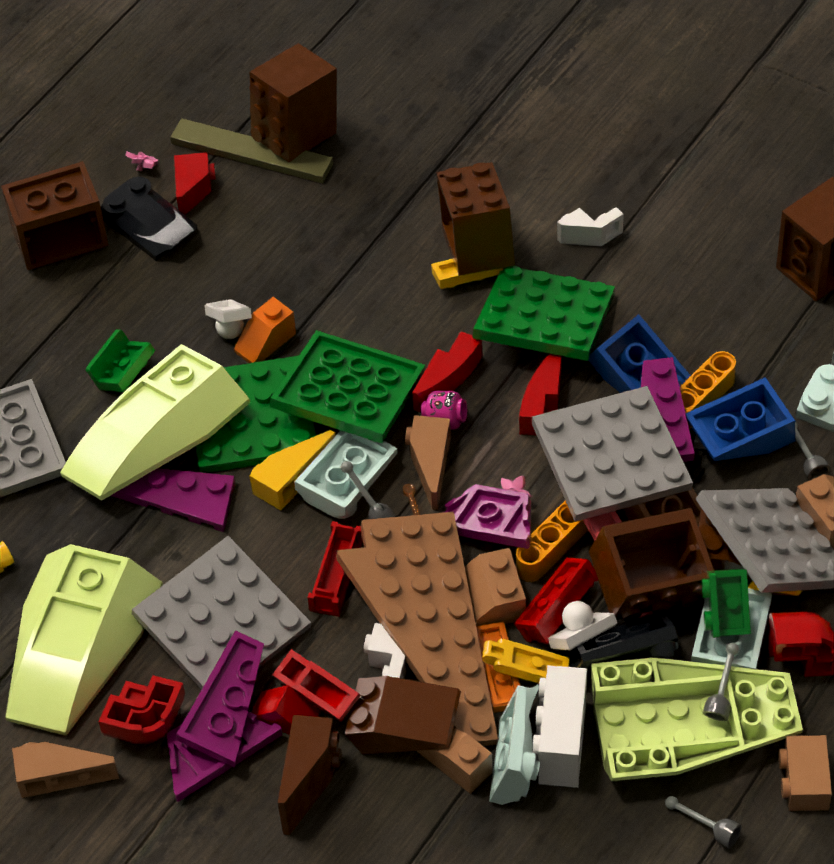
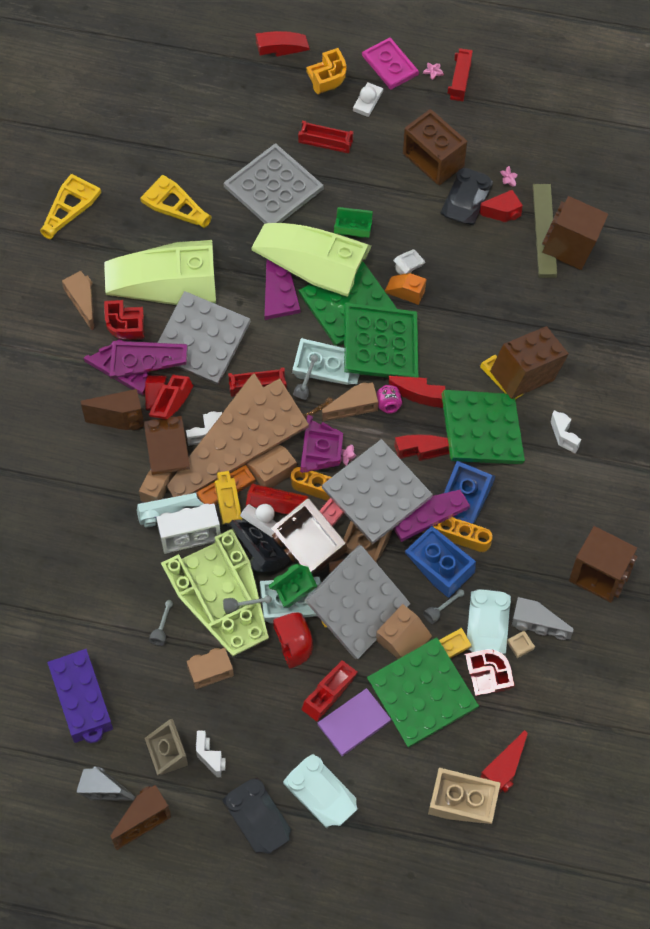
camera: 65 degrees right, 10 degrees up
yellow slope [249,430,336,510] -> none

